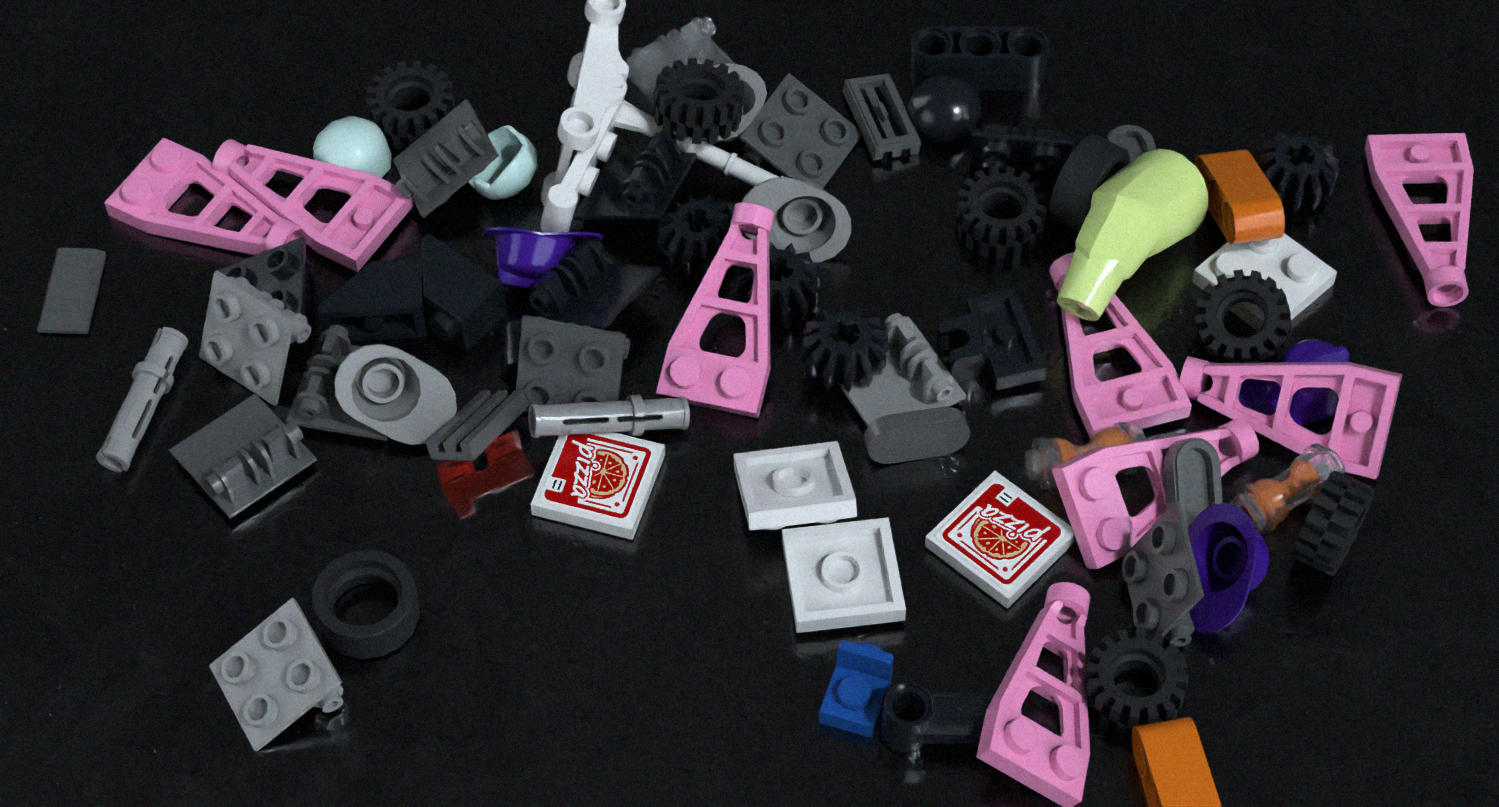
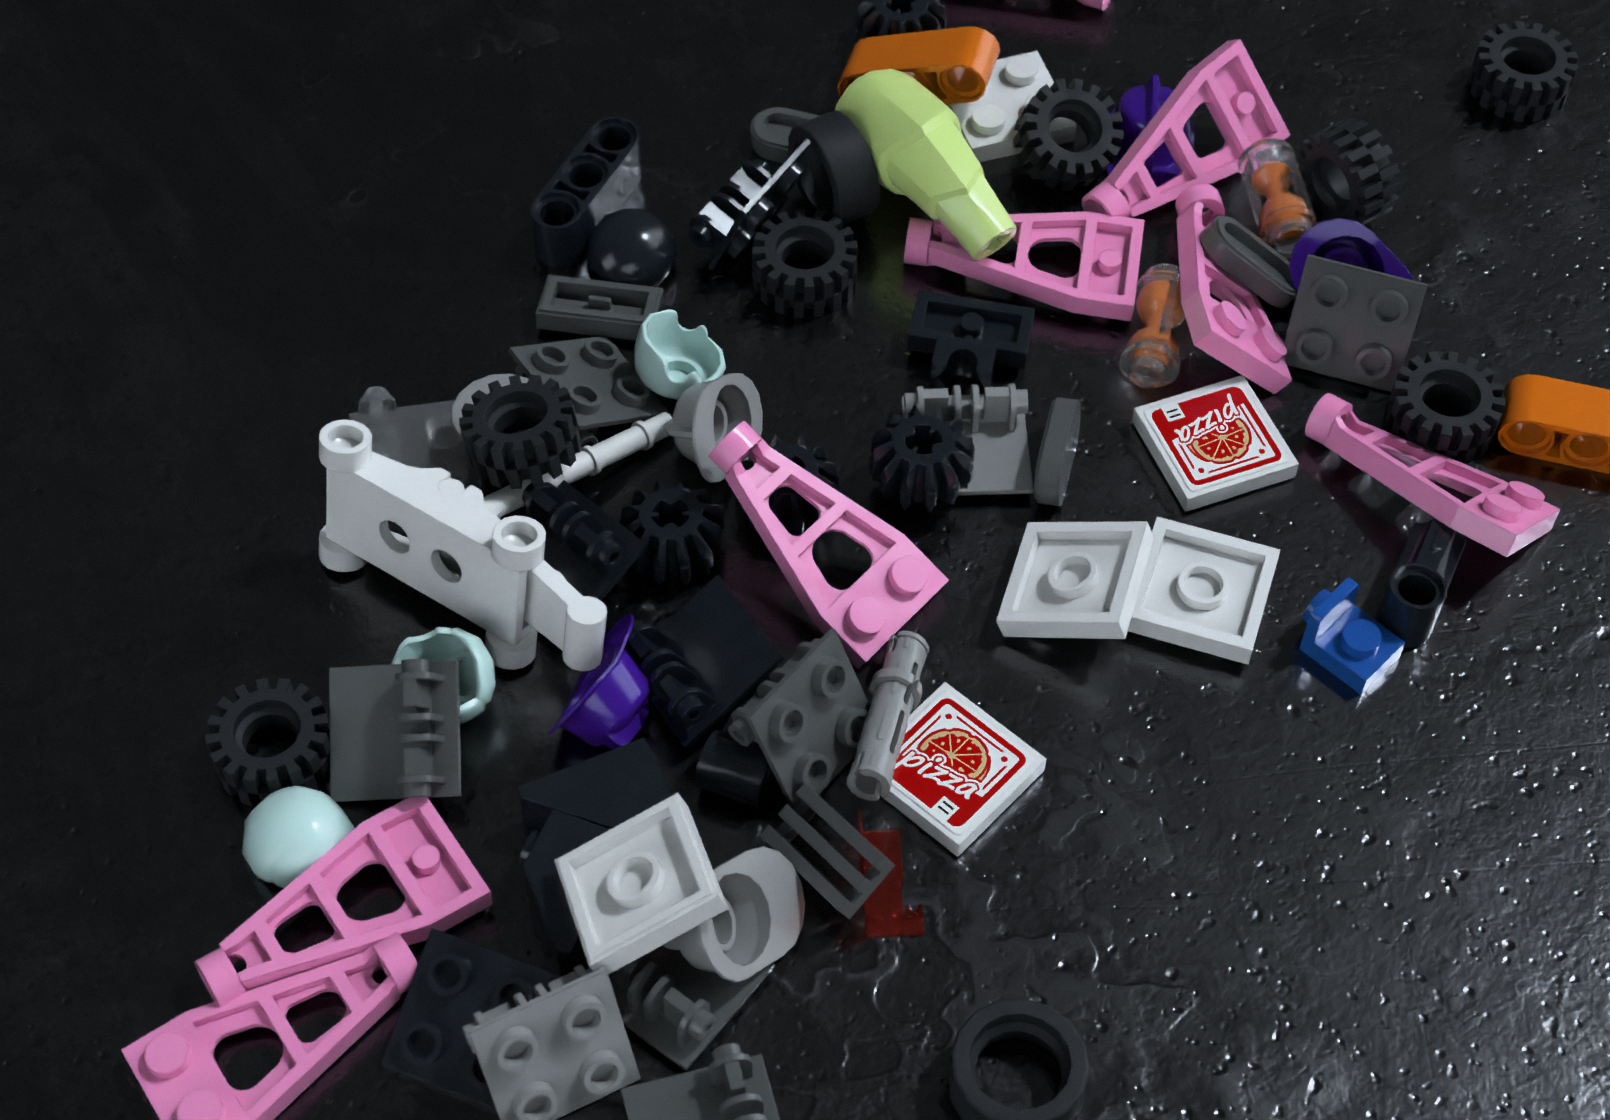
camera: 65 degrees left, 0 degrees up
none -> white tile [554,793,728,974]
none -> light aqua hair [634,309,726,400]

